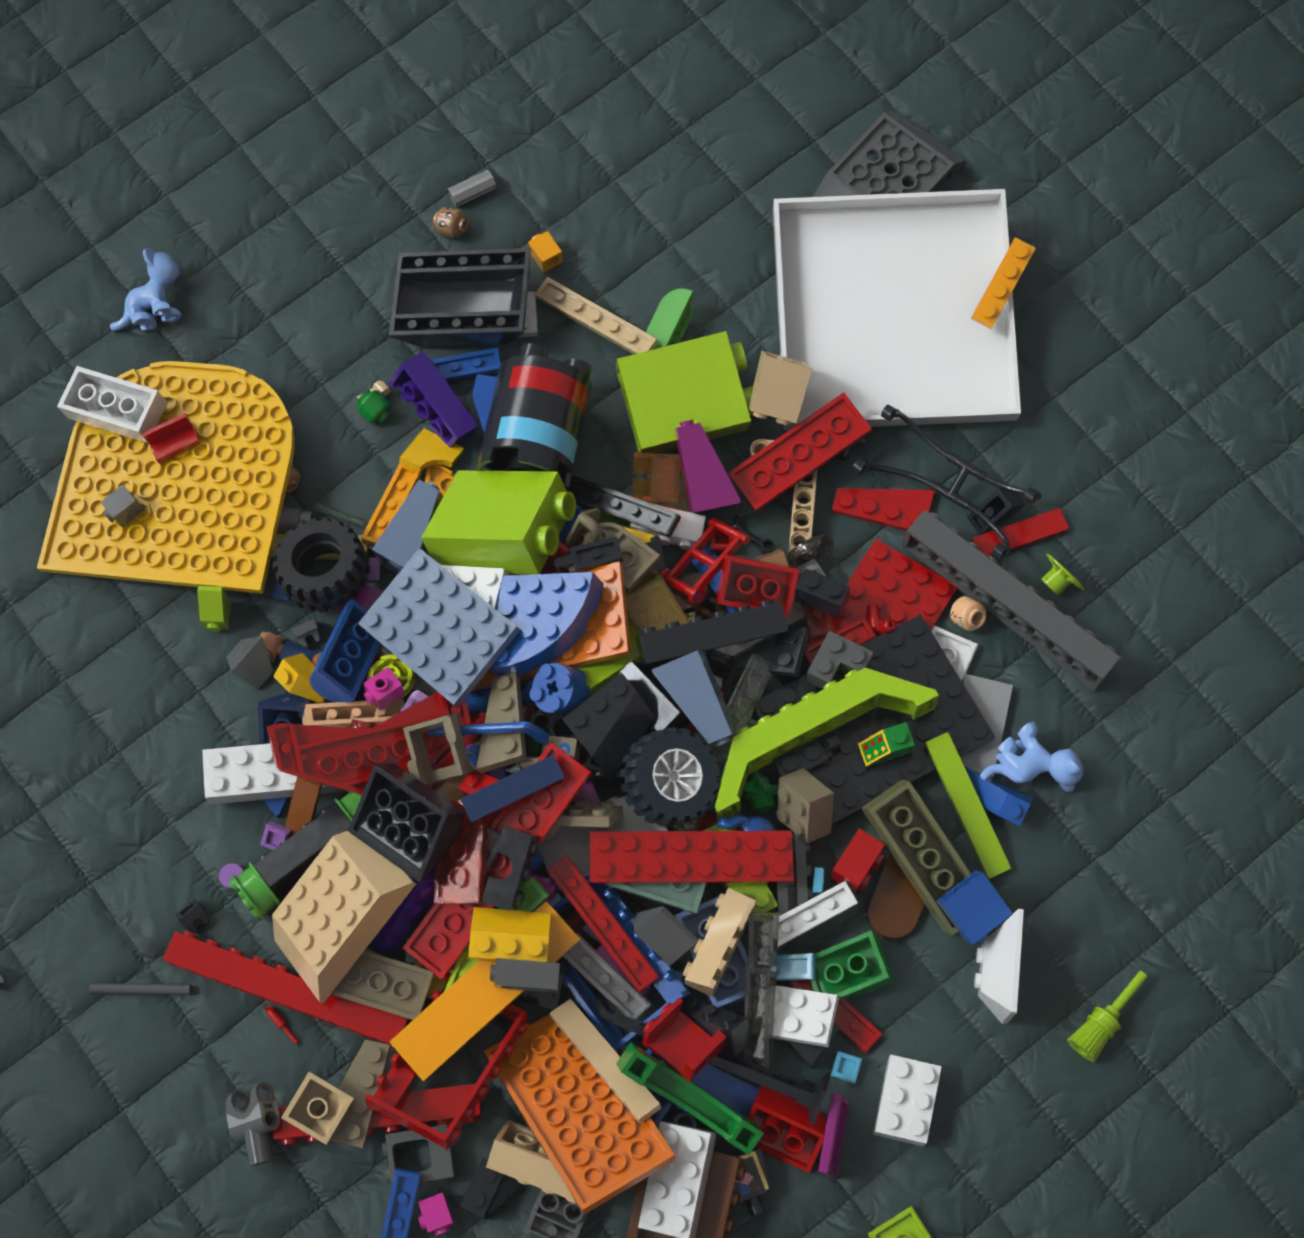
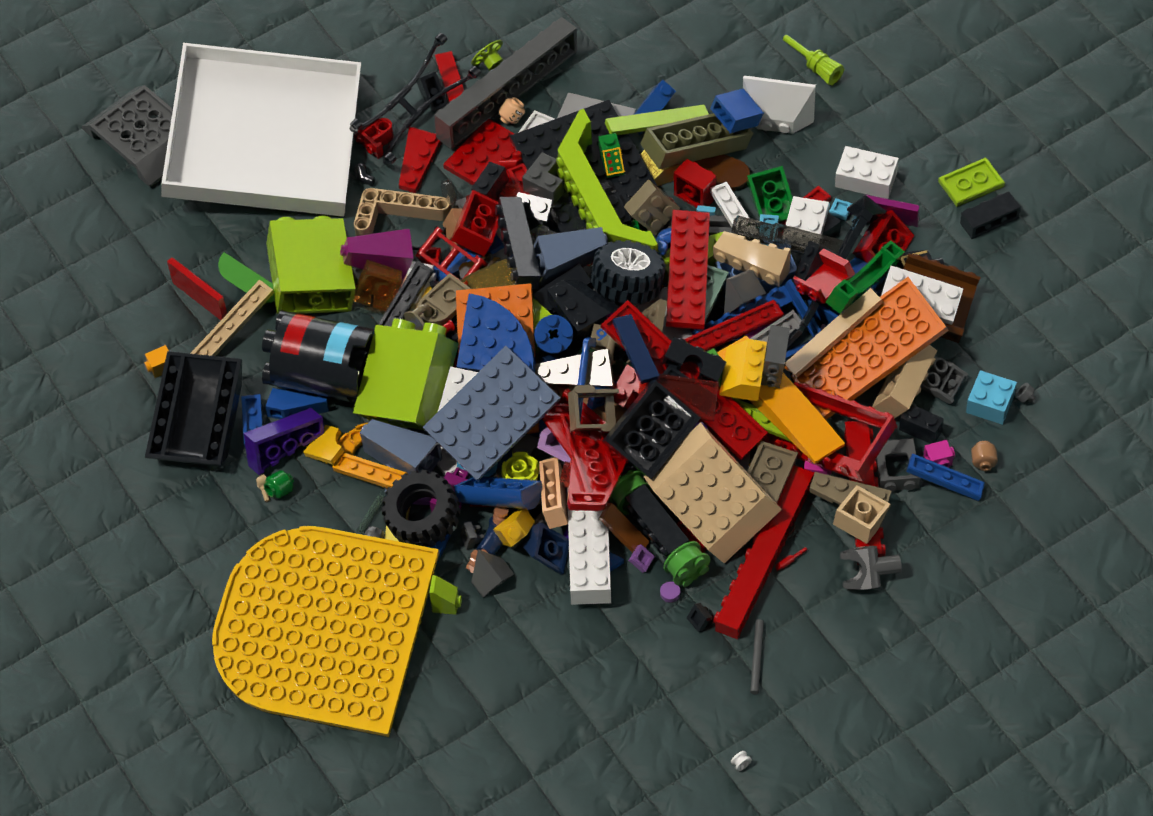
camera: 85 degrees left, 15 degrees down
white brick [57,366,168,443] -> none
brick [101,484,144,527] -> none
light blue animal [110,248,182,331] -> none
red panel [142,413,202,464] -> none
dark pink brick [363,667,404,711] -> none
medium nougat head [433,207,468,238] -> none
light grey axle [448,170,496,207] -> none
black hinge [553,536,623,573] -> none
red plate [728,392,872,512] -> none
tan slope [748,351,813,425] -> none
light orange plate [971,237,1036,330] -> none
light blue animal [980,721,1084,792] -> none
none -> red tile [167,257,227,320]
none -> red pin [354,118,394,159]

